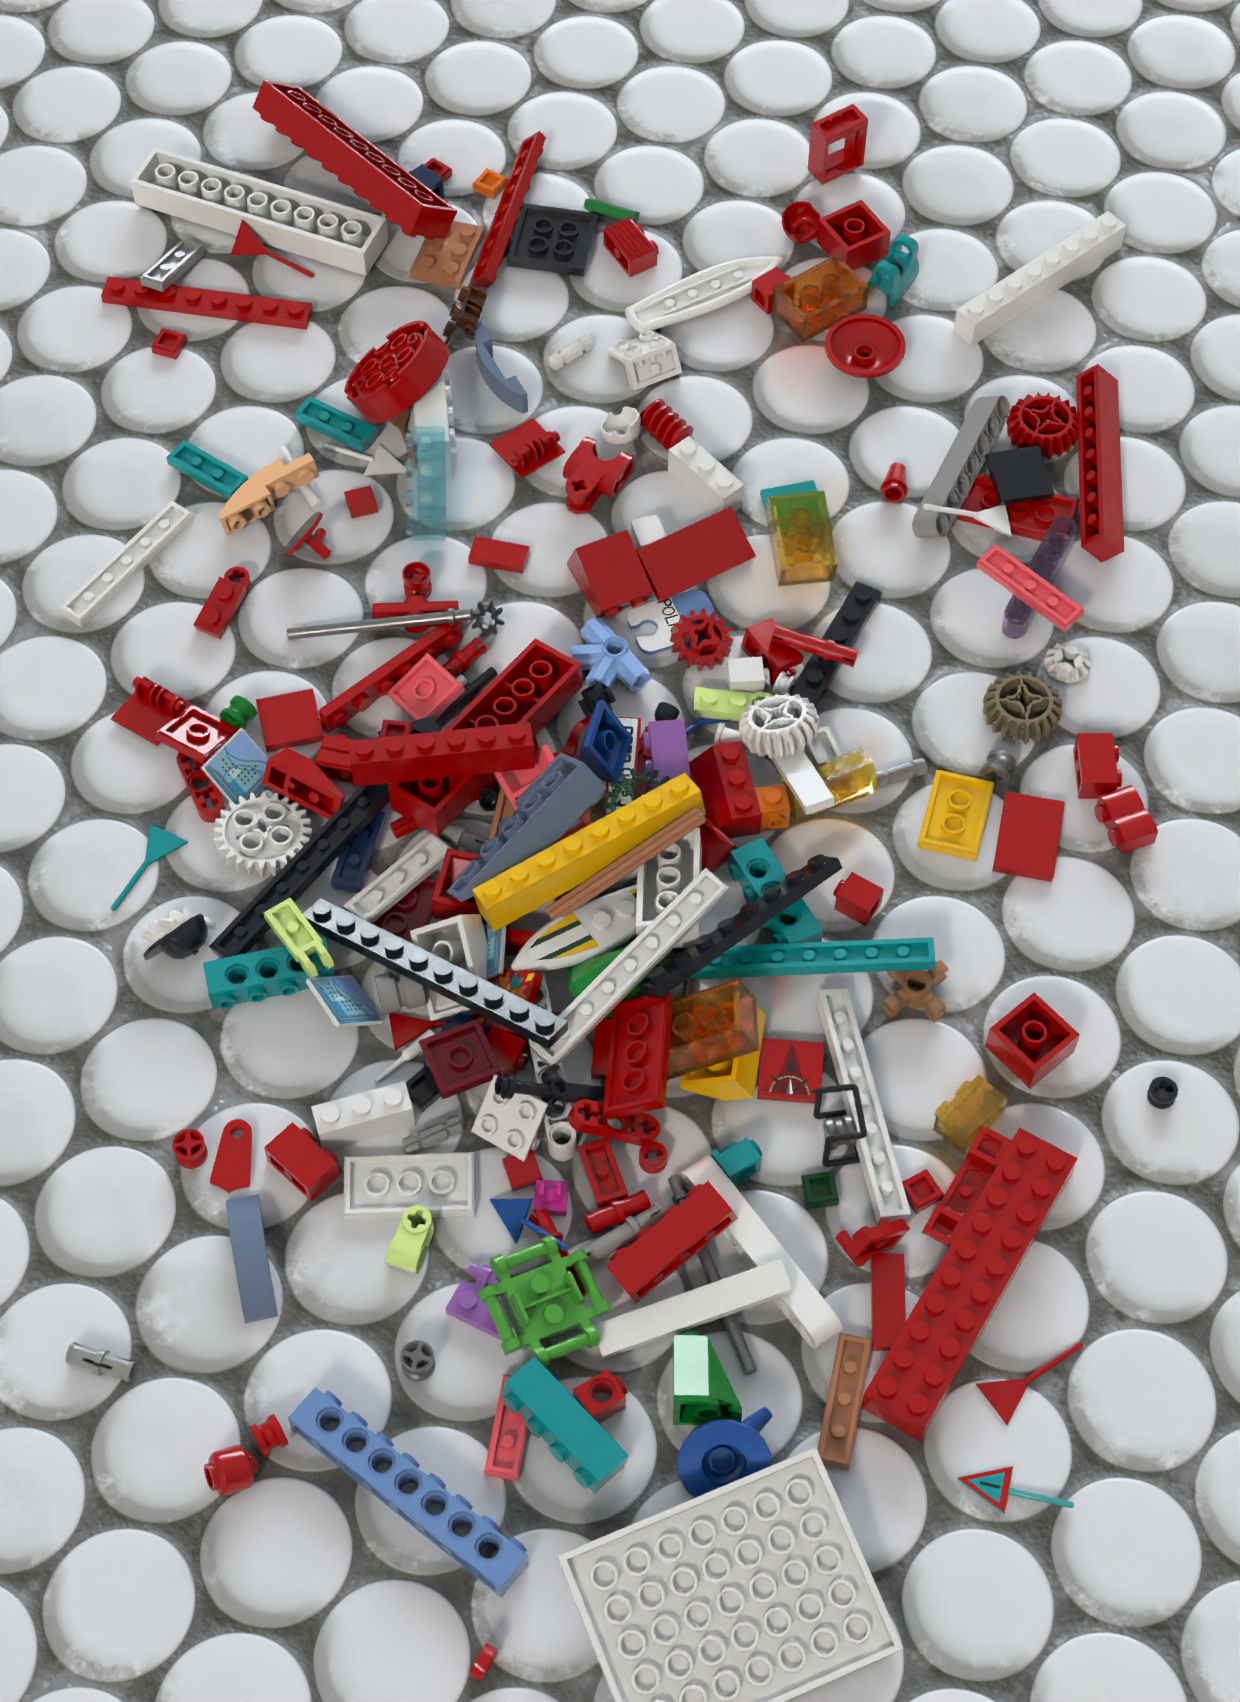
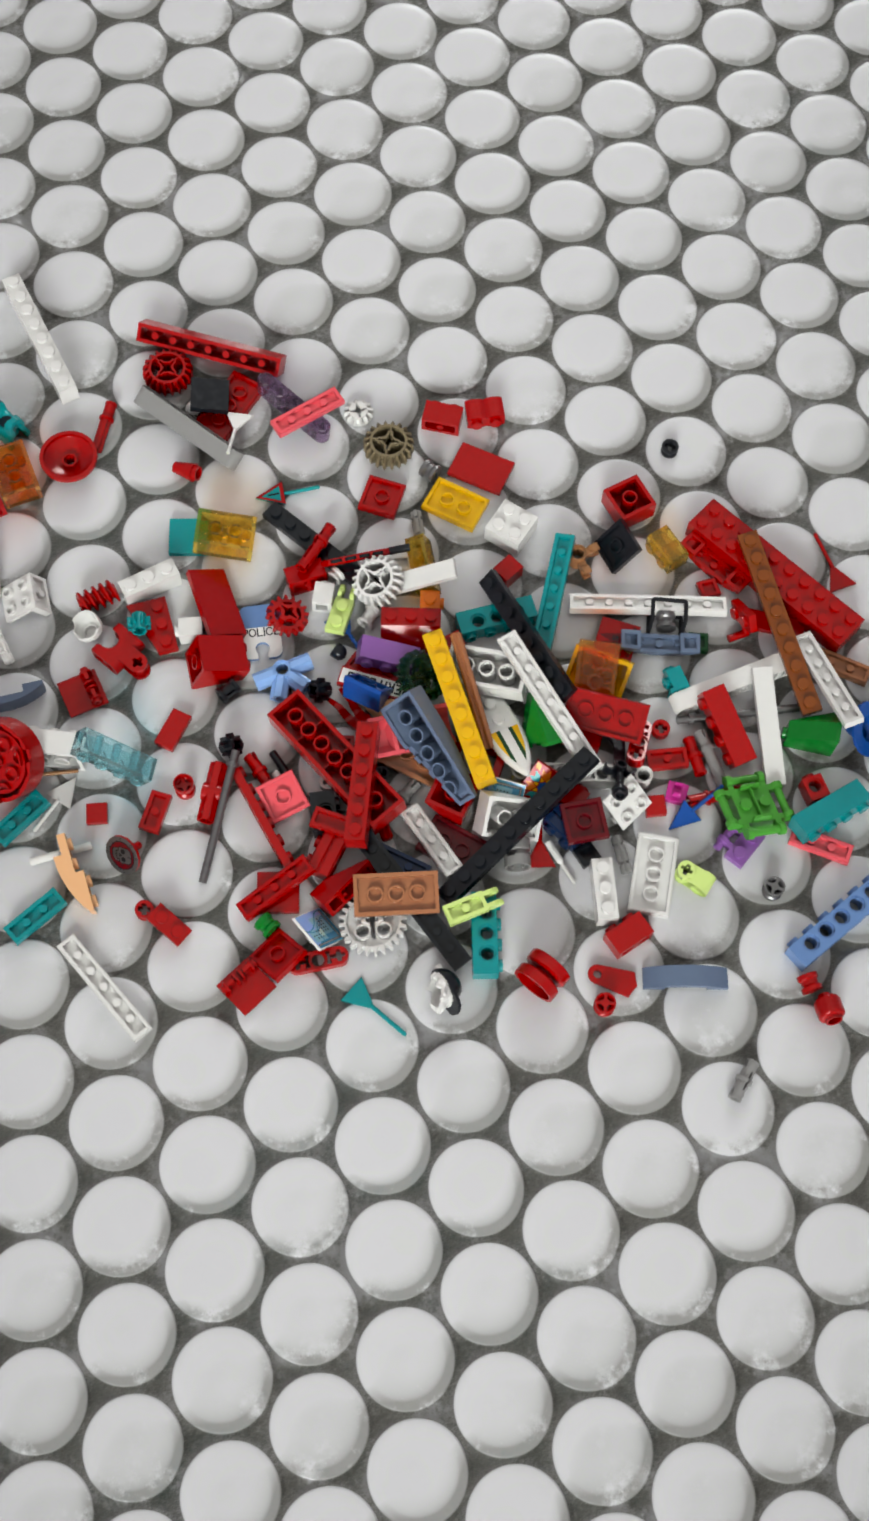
camera: 80 degrees left, 10 degrees up
piece [305,975,384,1028] -> none
none -> red axle [93,401,117,453]
none -> red wing [126,596,179,656]
none -> teal gear [127,611,151,636]
none -> red plate [138,790,173,835]
none -> black bush [215,678,242,704]
none -> red tile [236,854,316,922]
none -> teal piece [256,482,320,505]
none -> sword [321,543,410,567]
none -> nougat plate [353,870,440,918]
none -> red tile [358,475,406,520]
none -> white brick [484,499,538,557]
none -> red wheel [515,948,570,1002]
none -> black tile [594,519,642,574]
none -> sand blue slope [621,629,700,656]
none -> dark orange plate [737,530,823,717]
none -> white plate [796,631,864,729]

